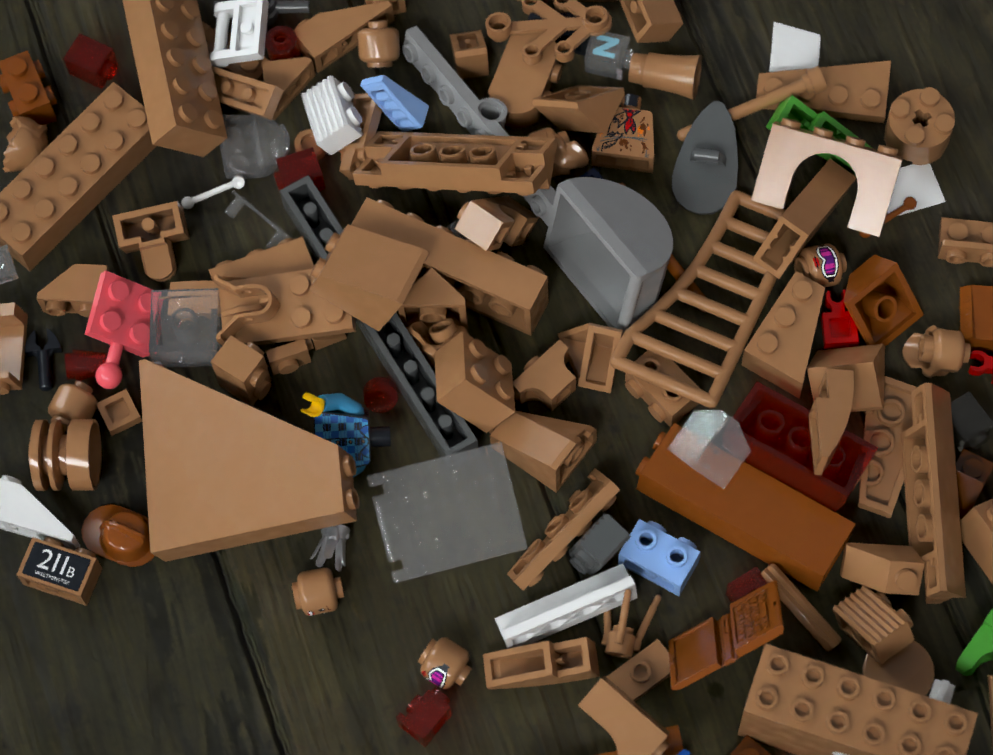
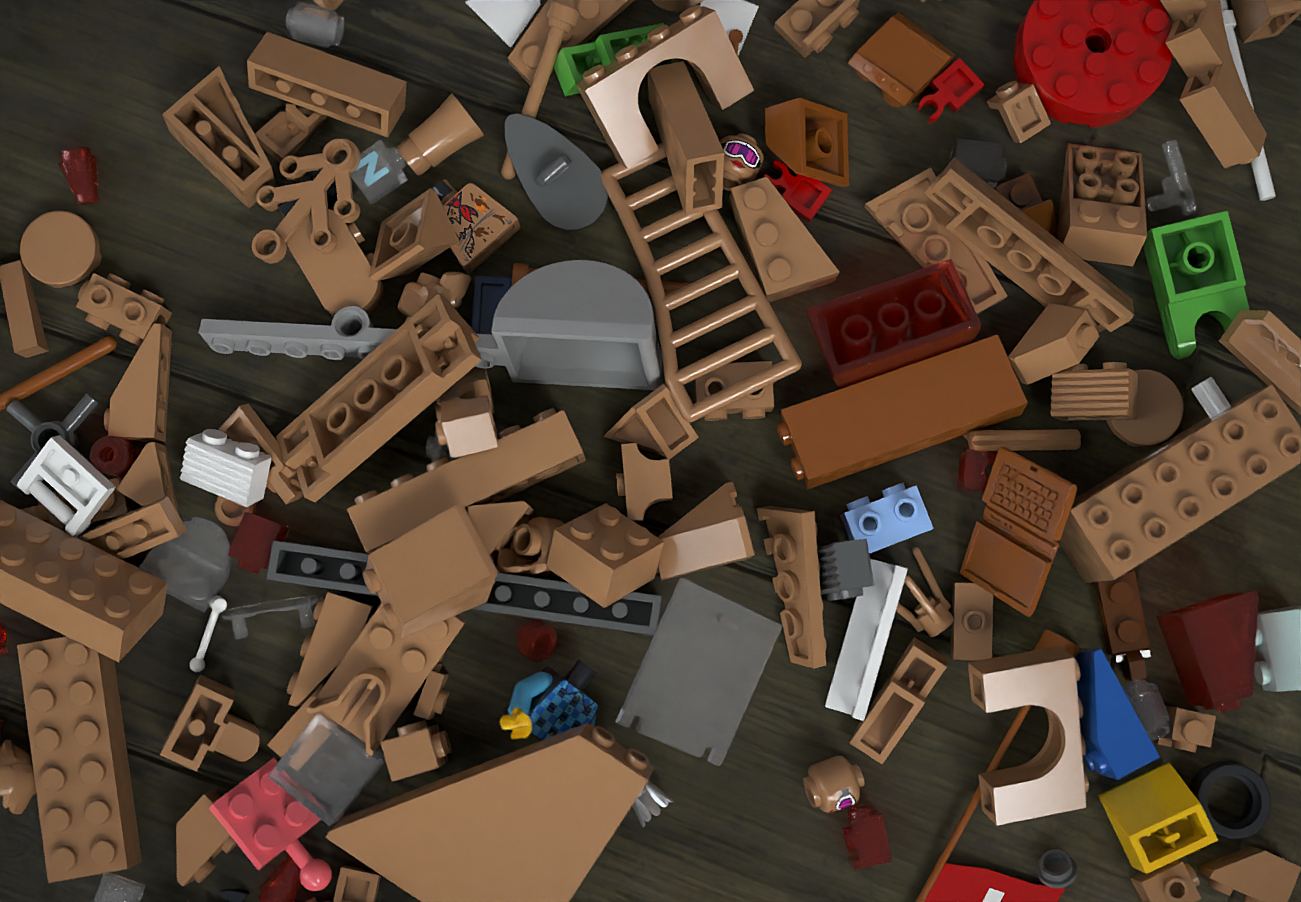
camera: 55 degrees left, 15 degrees up
medium nougat head [292,567,344,616] -> none
medium nougat head [358,21,400,68] -> none
light blue slope [360,75,429,132] -> none
medium nougat slope [450,30,489,79] -> none
clear slope [667,410,751,489] -> none
medium nougat slope [807,344,885,412] -> none
medium nougat slope [809,369,854,475] -> none
medium nougat head [902,325,971,378] -> none

